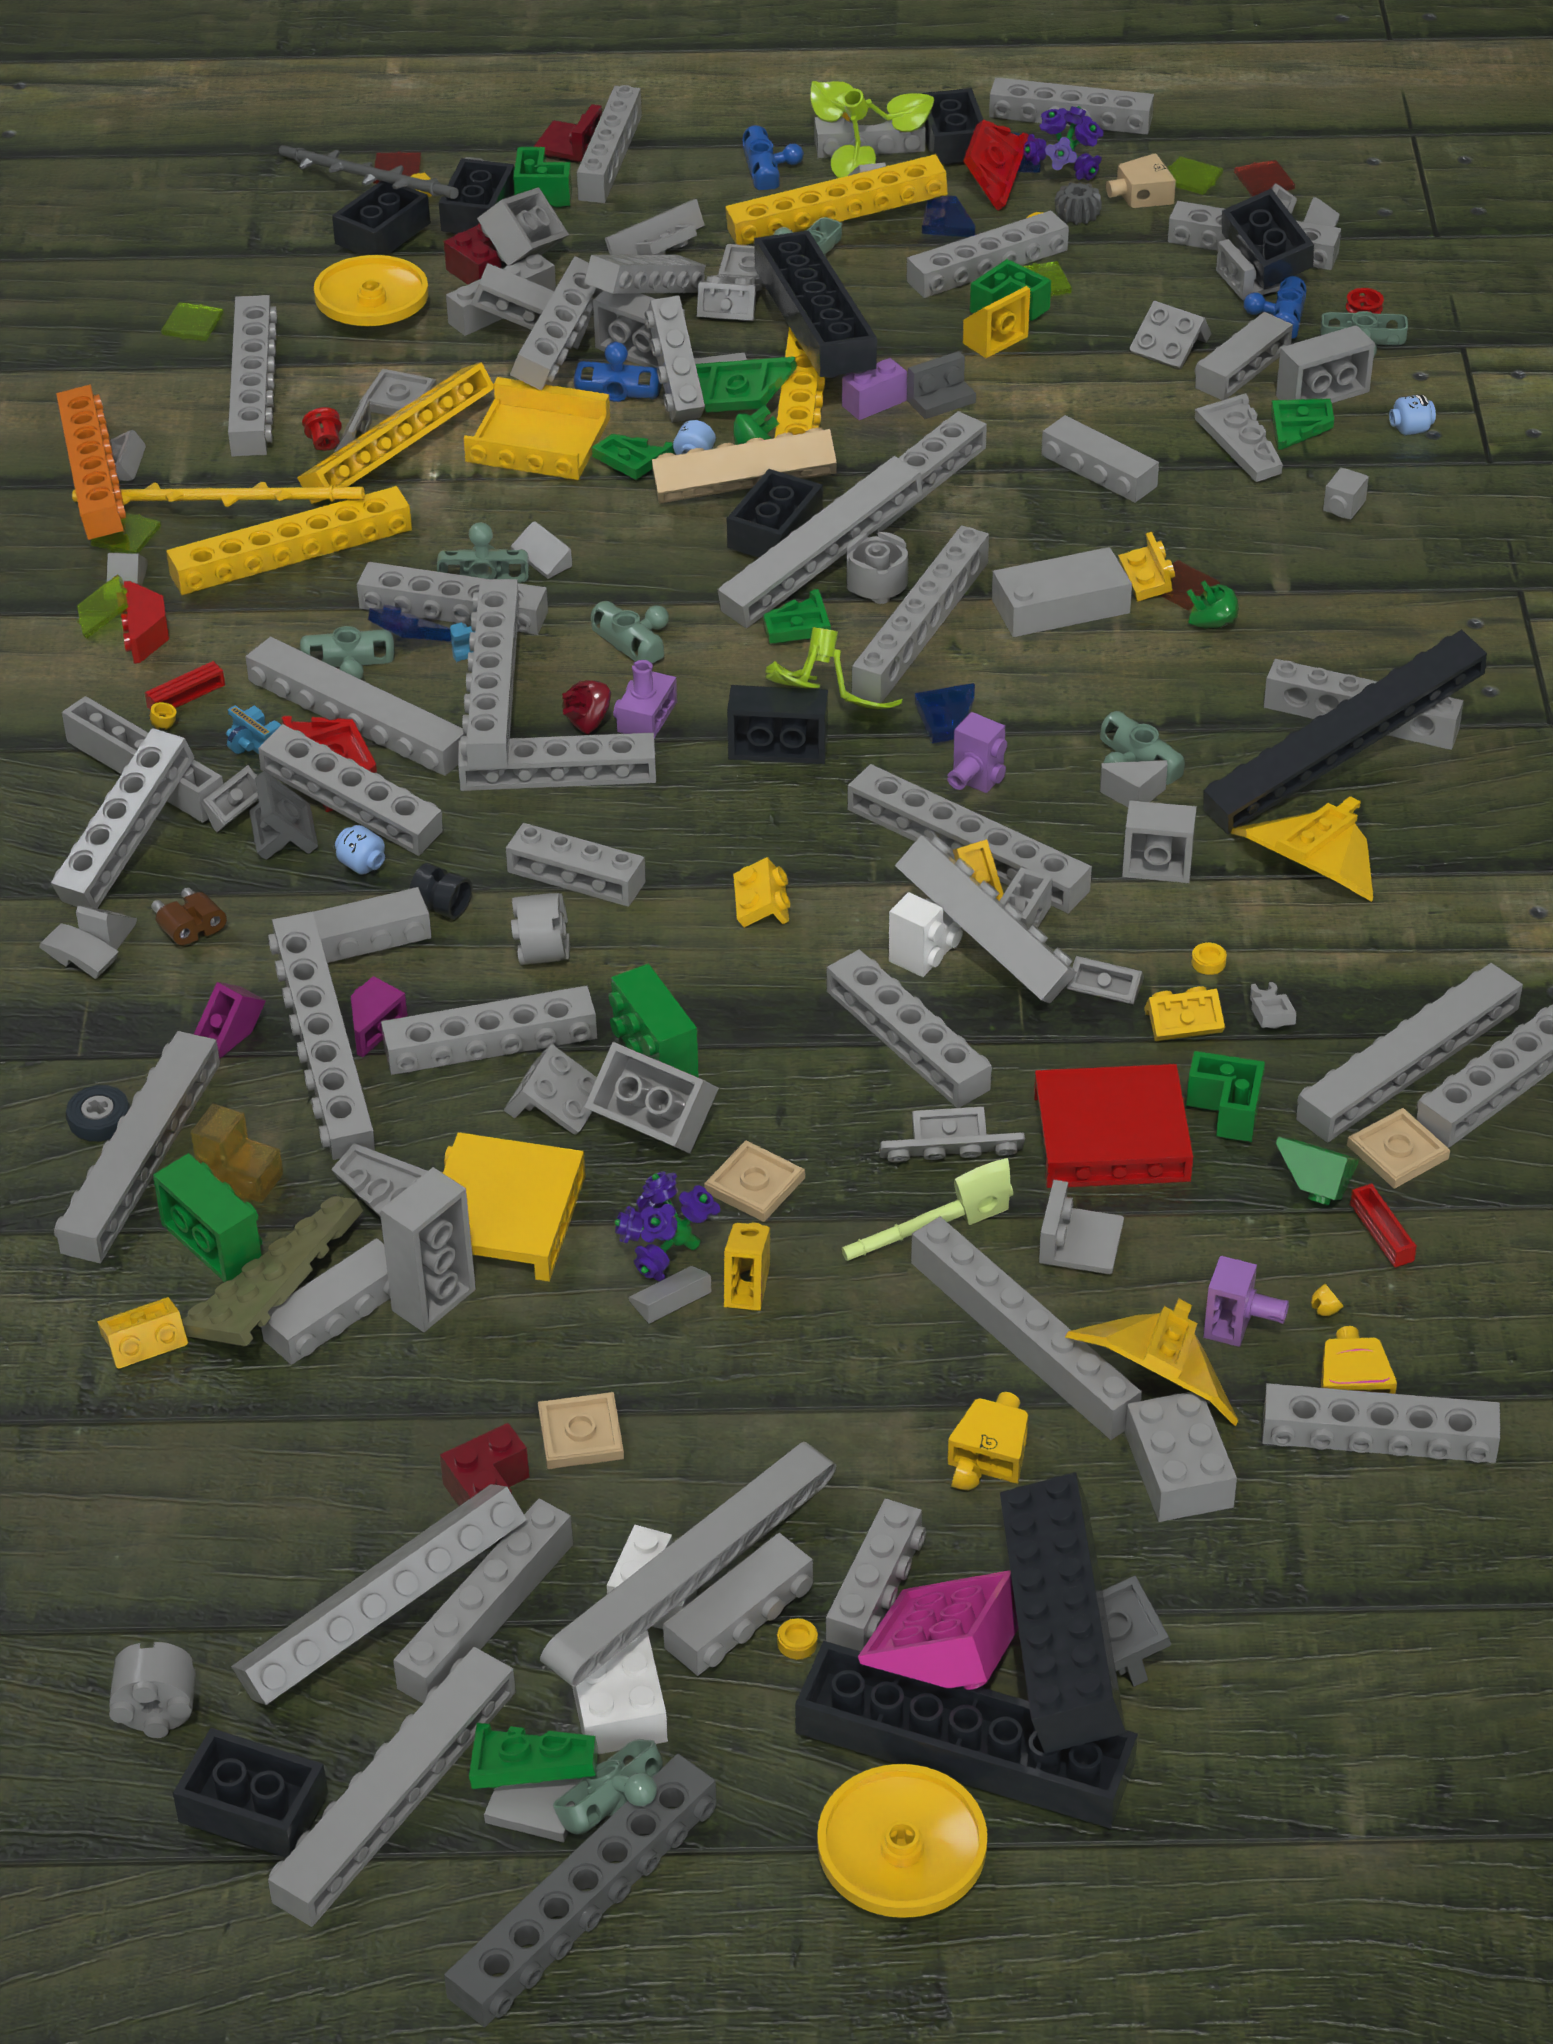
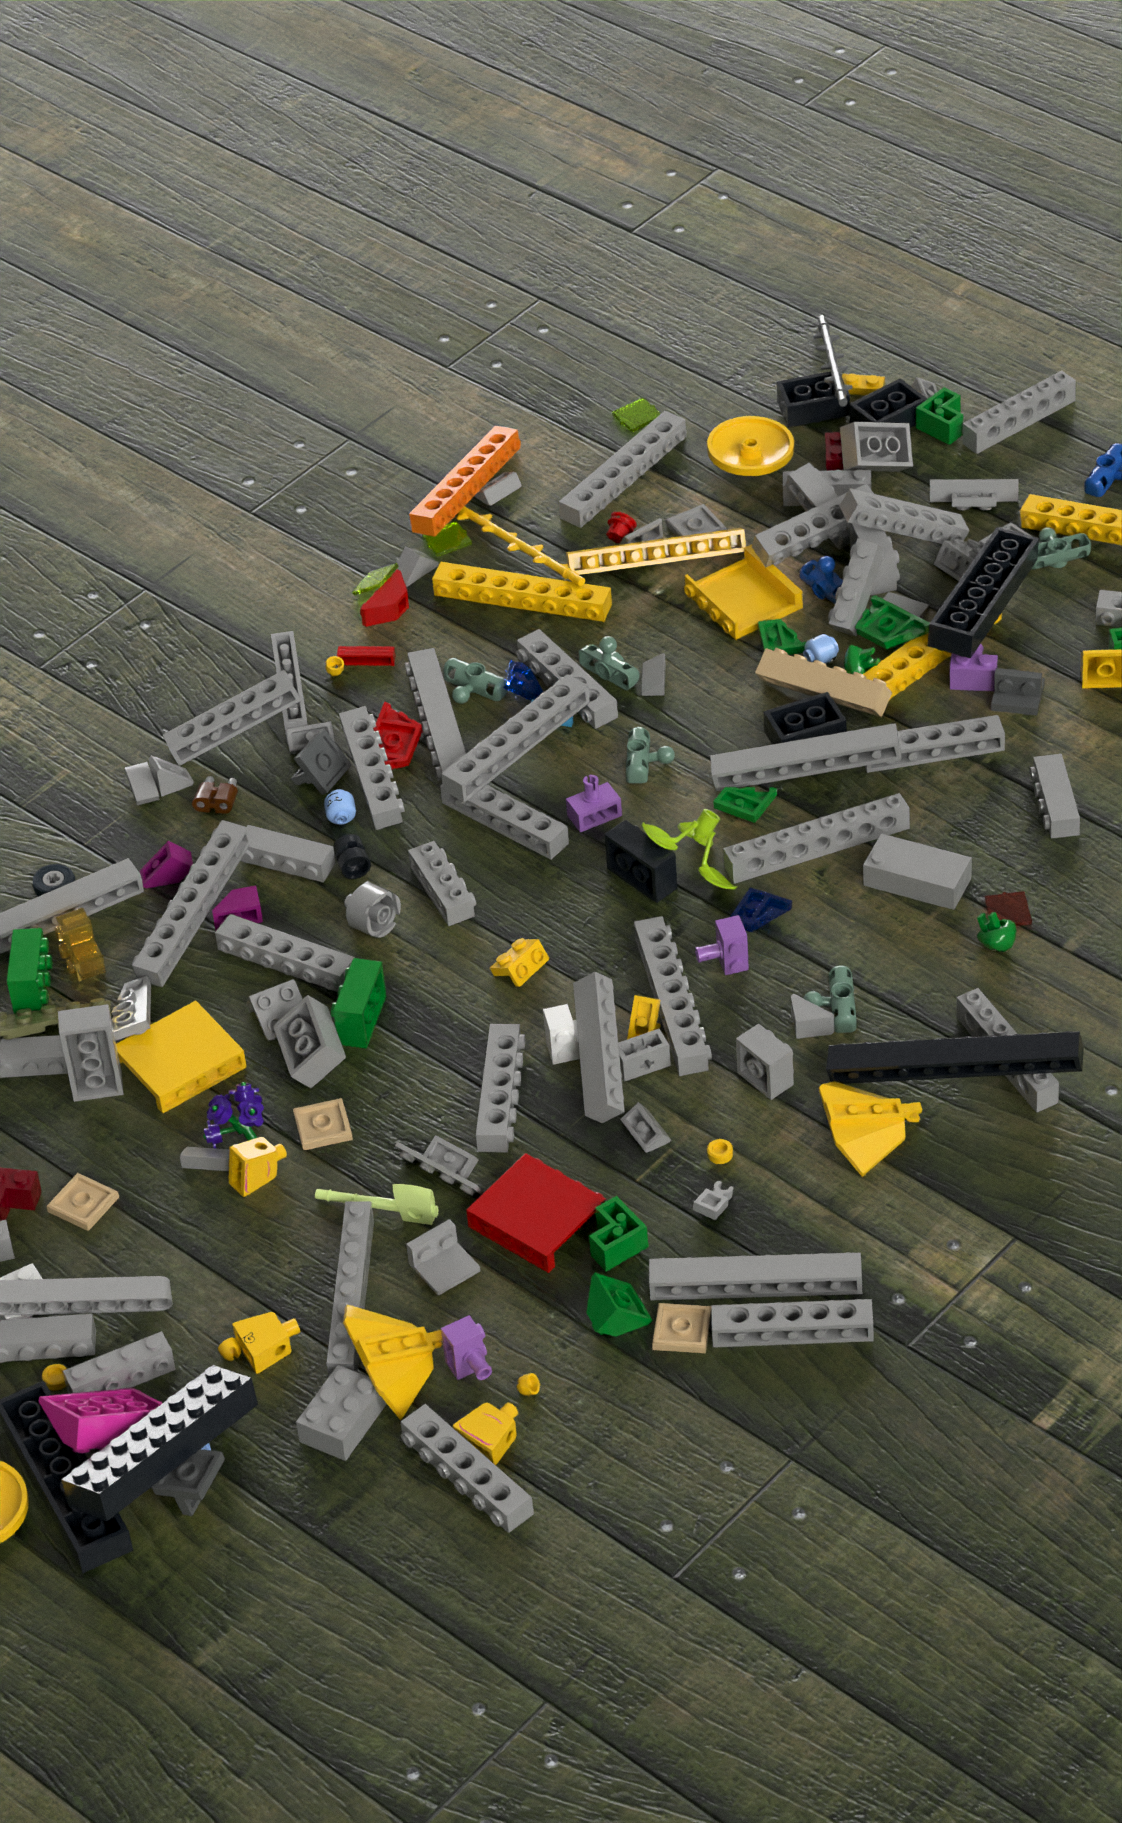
camera: 45 degrees right, 0 degrees up
dark azure hips [226,705,281,754] -> none
clear red piece [373,151,421,184] -> none
dark red bracket [534,104,602,162] -> none
dark red piece [562,680,611,734] -> none
light grey brick [846,532,909,604] -> none
yellow bracket [1118,532,1175,602] -> none
yellow bracket [1144,986,1225,1041] -> none
red piece [1350,1183,1417,1267] -> none

